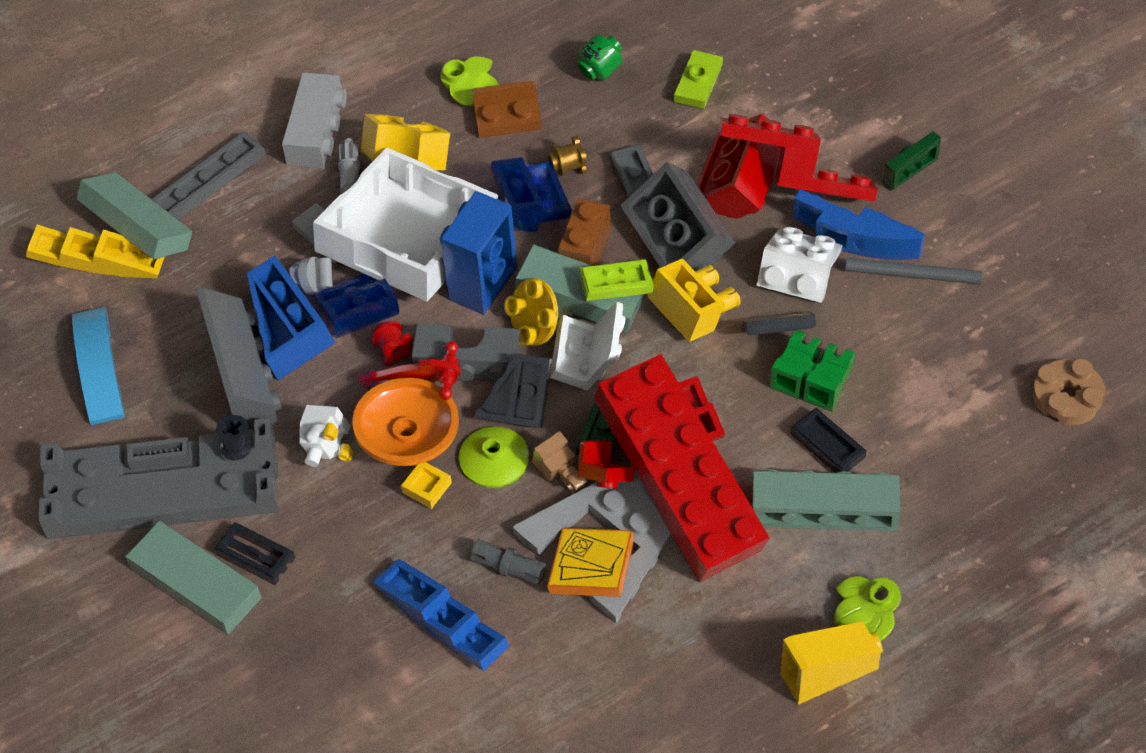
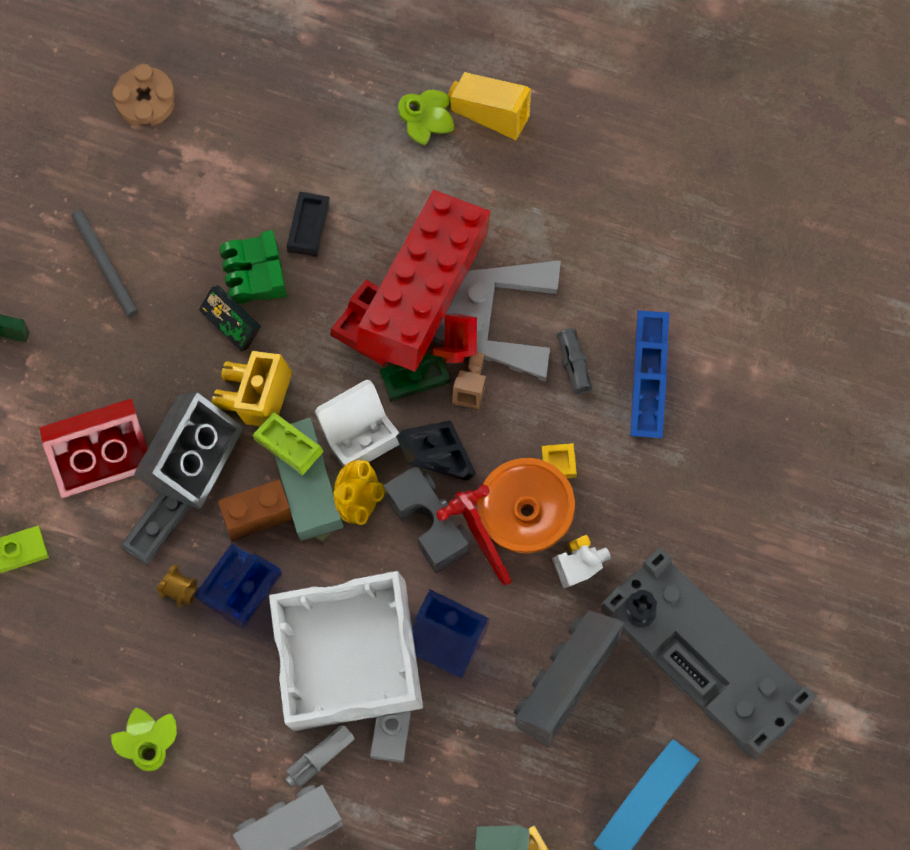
camera: 130 degrees left, 15 degrees up
sand green piece [125,521,261,635] -> none
black tile [214,522,296,585] -> none
blue wedge [247,255,335,380] -> none
light grey piece [289,257,333,295] -> none
yellow brick [361,114,450,170] -> none
red brick [371,321,414,367] -> none
blue brick [440,191,517,315] -> none
lime dish [459,426,529,488] -> none
dark orange bracket [472,81,542,138] -> none
yellow tile [547,528,634,597] -> none
green head [576,34,623,81] -> none
red bracket [718,114,878,202] -> none
sand green brick [752,469,900,531] -> none
white bracket [757,227,842,303] -> none
blue slope [792,189,925,260] -> none

